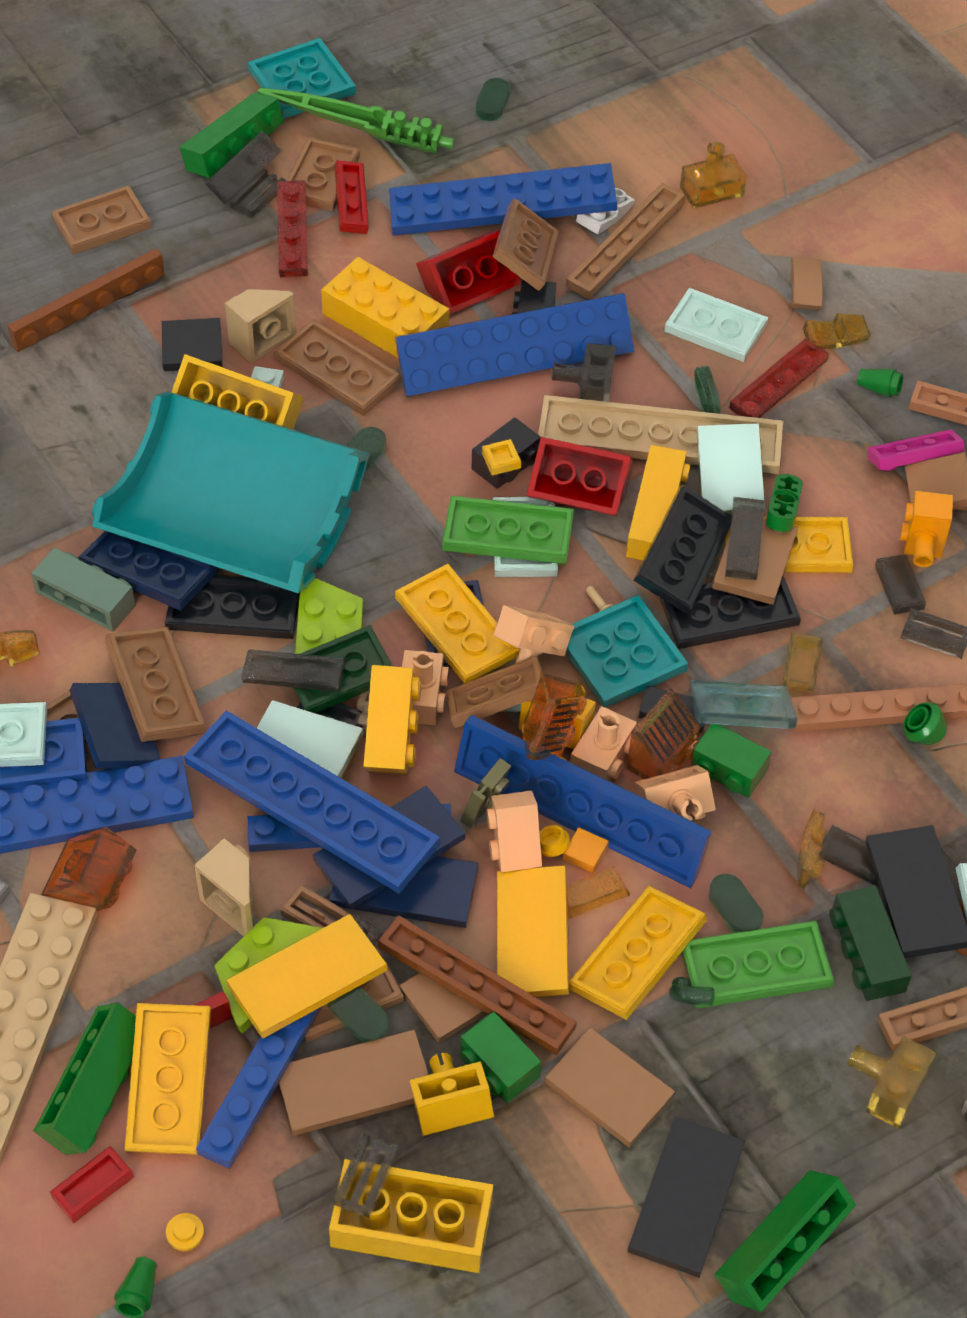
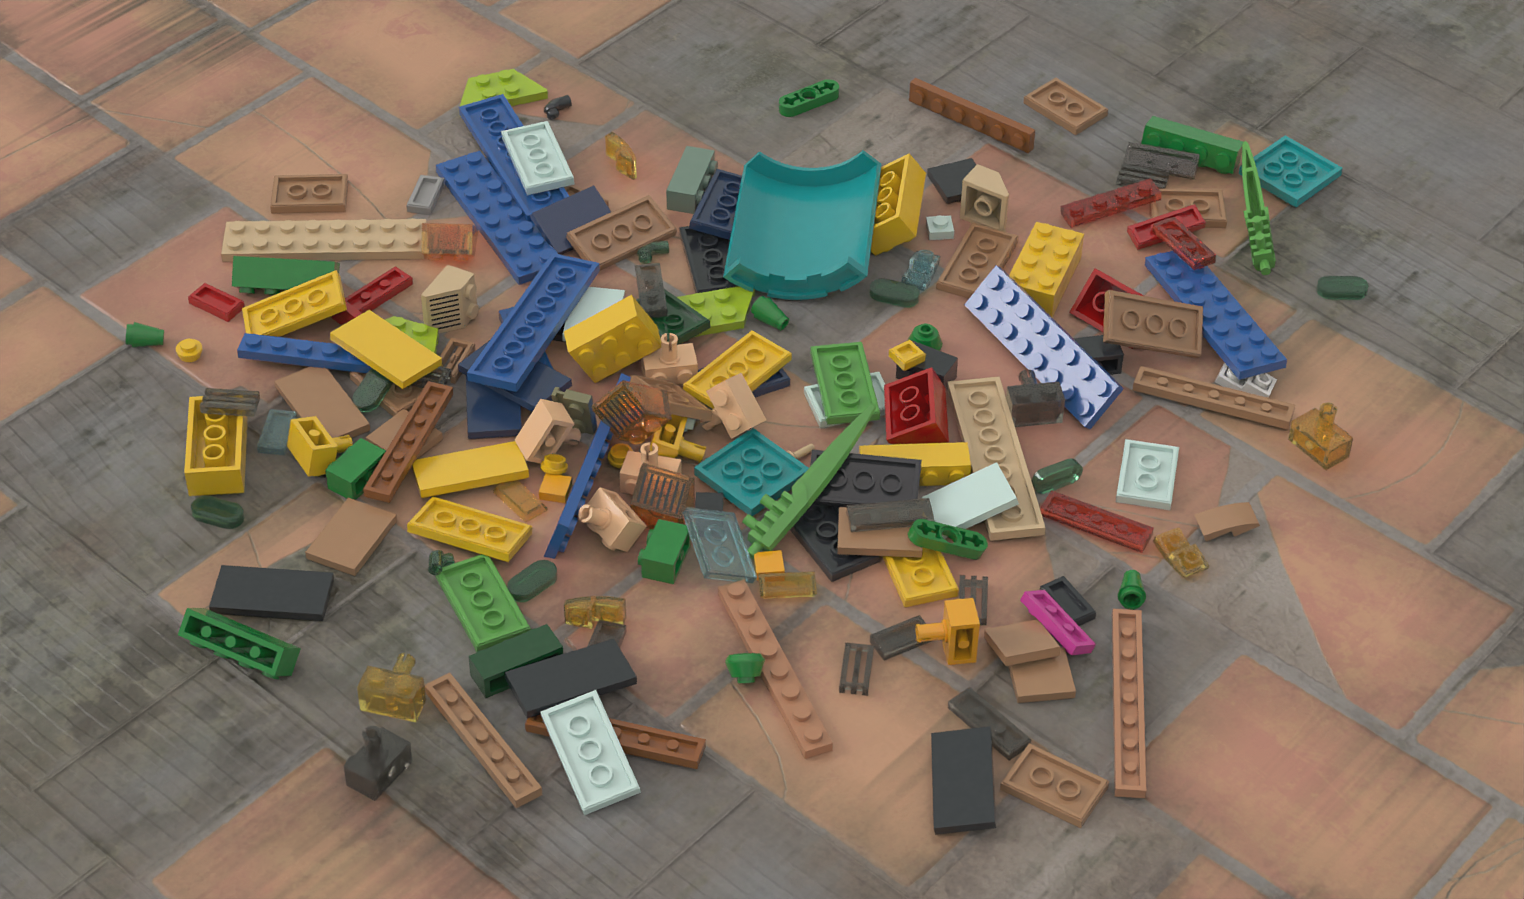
camera: 75 degrees right, 10 degrees down
none -> clear green tile [191,496,245,529]
none -> clear light blue tile [257,409,297,455]
none -> red tile [345,266,413,313]
none -> clear green arm [637,241,669,264]
none -> bright green piece [742,403,876,559]
none -> green cone [751,296,790,331]
none -> light orange tile [753,550,785,580]
none -> clear light blue slope [901,250,940,291]
none -> green cone [907,323,943,351]
none -> clear smoke tile [959,575,988,625]
none -> black tile [1040,576,1096,626]
none -> clear red plate [1152,217,1216,270]

